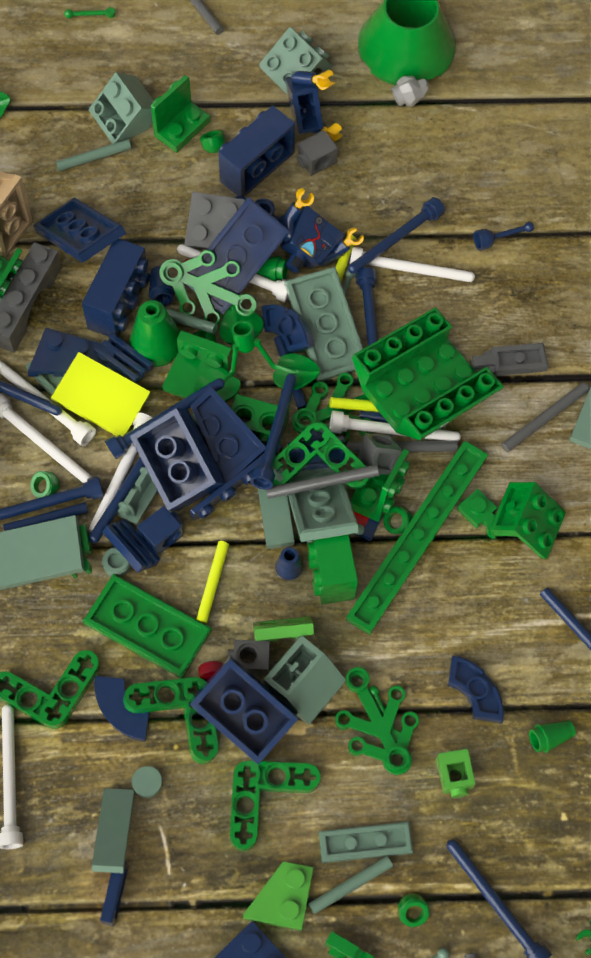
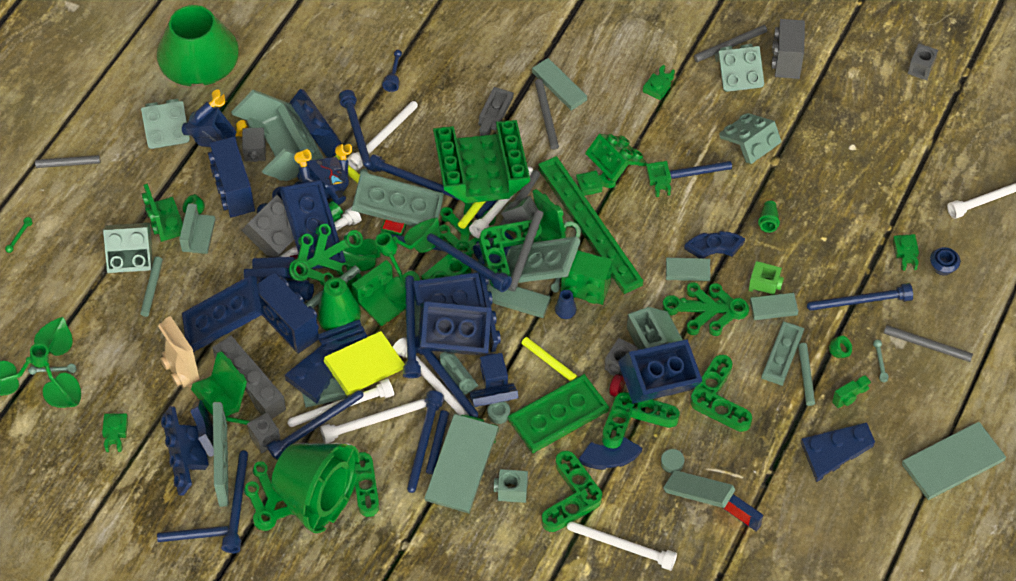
camera: 60 degrees left, 10 degrees down
green piece [30,471,60,498] -> none
bright green wing [243,862,313,931] -> none
bright green plate [253,616,314,642] -> none
dark blue tile [262,305,315,353] -> none
light grey rock [391,76,429,107] -> none
none -> sand green panel [179,204,216,254]
none -> sand green windscreen [231,90,324,181]
none -> dark blue bracket [244,257,295,284]
none -> dark blue bracket [290,89,342,158]
none -> sand green brick [494,469,528,503]
none -> green plate [646,161,671,197]
none -> sand green tile [666,258,710,281]
none -> sand green tile [750,293,798,320]

